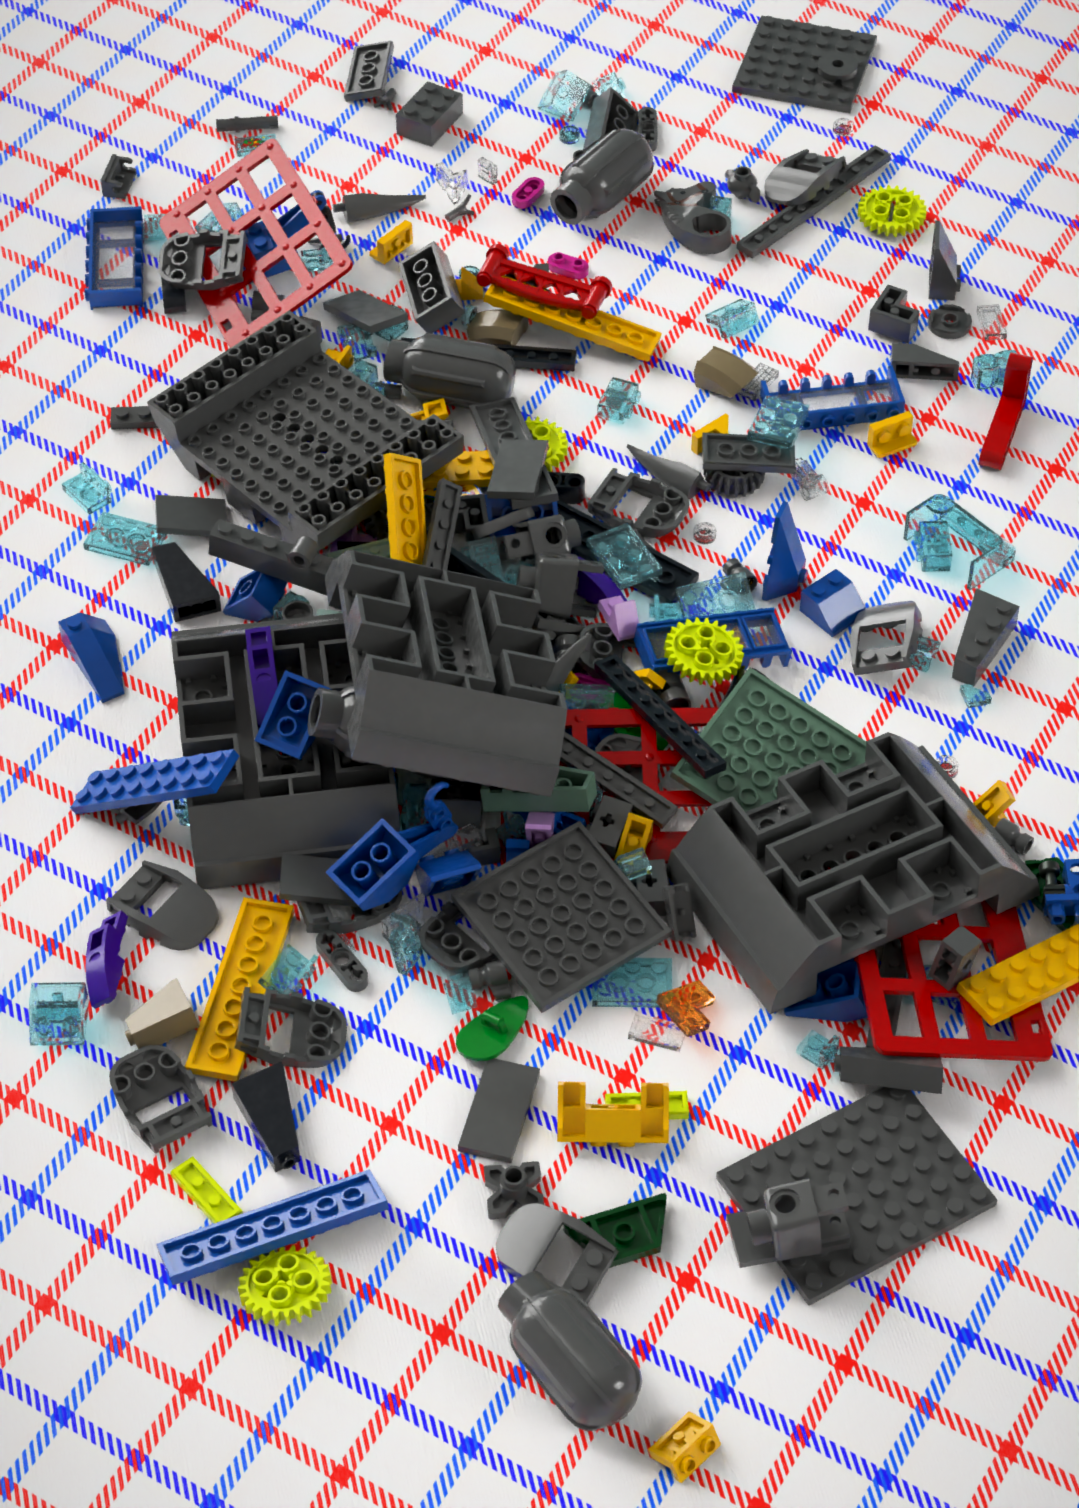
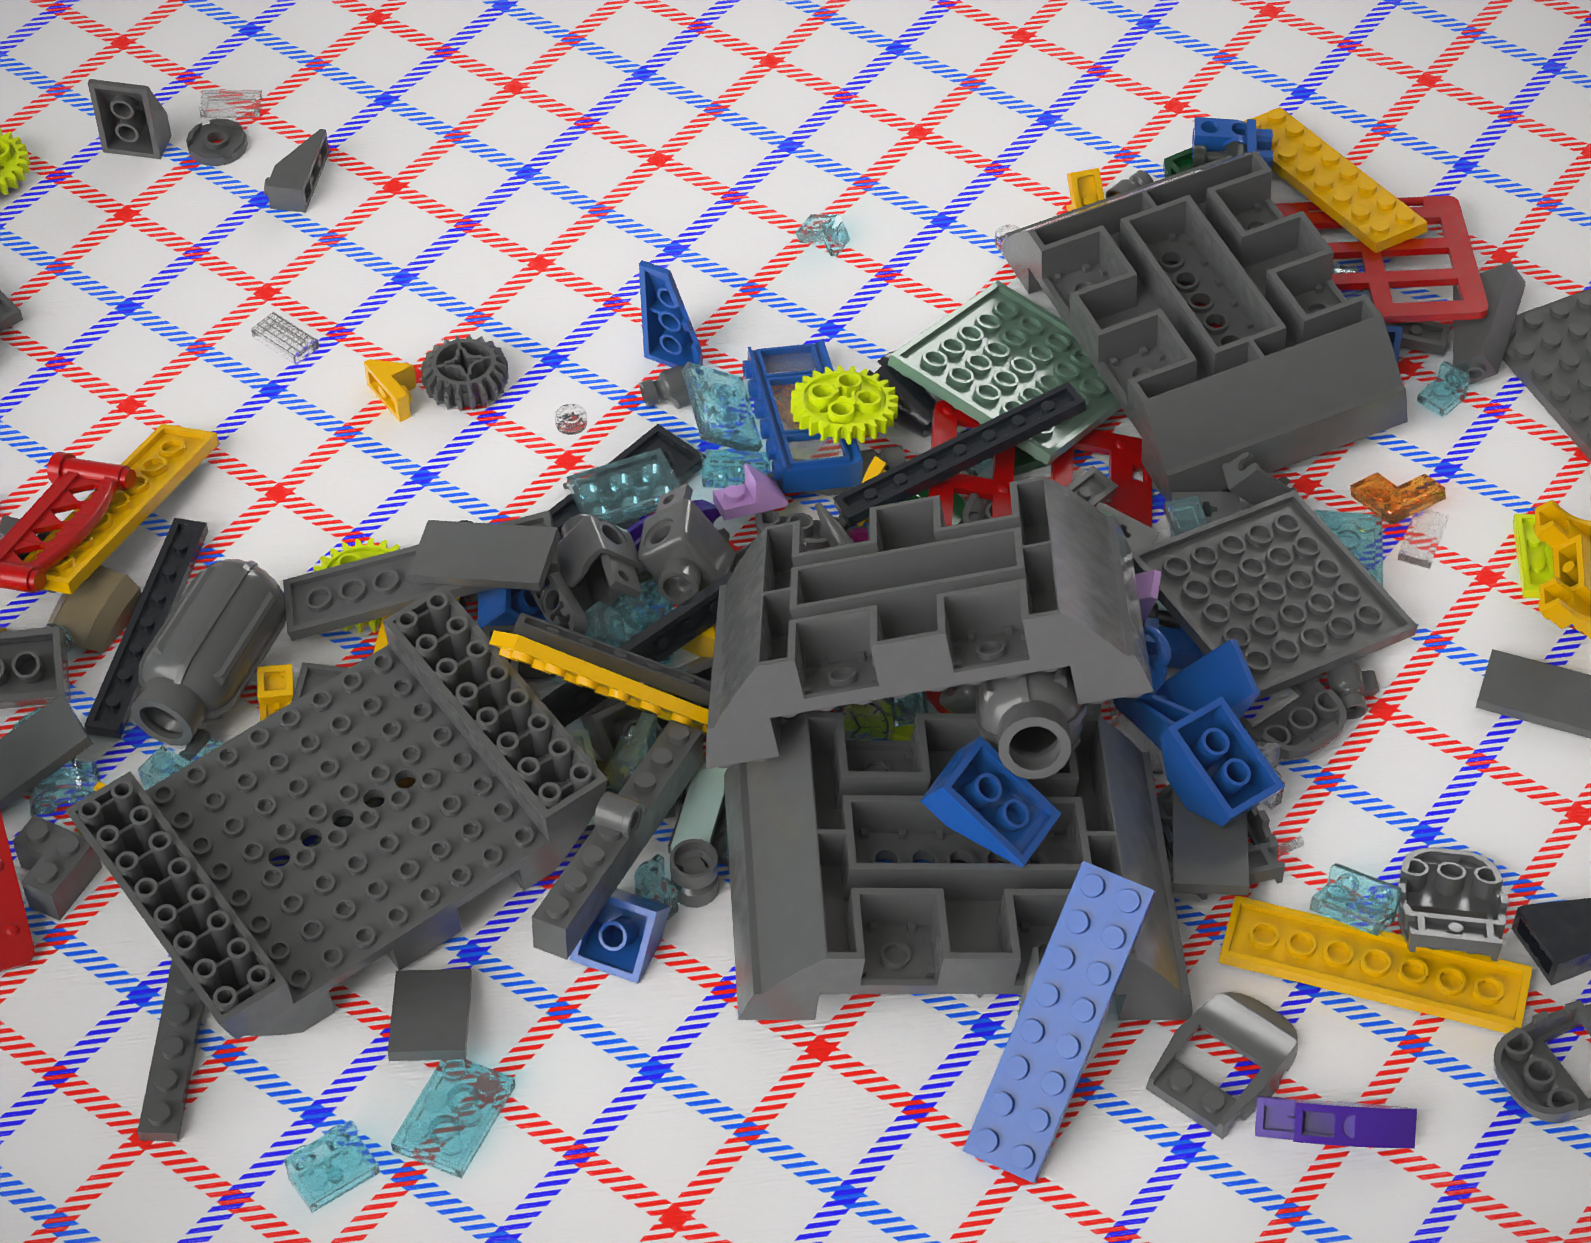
camera: 85 degrees left, 0 degrees up
clear light blue slope [29,982,89,1046] -> none
blue wedge [58,612,125,703] -> none
slope [124,978,200,1049] -> none
black slope [152,542,221,622] -> none
dark purple slope [245,626,278,727] -> none
dark grey beam [316,930,368,992] -> none
clear light blue bracket [389,913,423,976] -> none
clear light blue bracket [443,973,478,1015] -> none
green shield [456,996,528,1061] -> none
dark grey slope [588,468,689,538] -> none
clear light blue brick [597,377,641,425] -> none
yellow slope [614,812,654,868] -> none
dark grey piece [627,444,711,499] -> none
dark tan slope [693,346,759,398] -> none
dark grey tile [702,433,796,474] -> none
clear light blue bracket [705,299,759,339] -> none
clear light blue plate [747,395,810,450] -> none
blue window [760,366,905,434] -> none
clear piece [791,458,829,501] -> none
blue slope [799,569,866,638] -> none
slope [849,601,923,676] -> none
yellow bracket [867,411,917,458] -> none
dark grey brick [868,284,920,344] -> none
clear light blue windscreen [903,494,1016,590] -> none
clear light blue brick [914,521,952,572] -> none
dark grey brick [928,925,982,991] -> none
dark grey wedge [952,588,1020,687] -> none
clear light blue tile [960,684,992,708] -> none
clear light blue brick [971,350,1017,389] -> none
red beam [979,352,1033,470] -> none

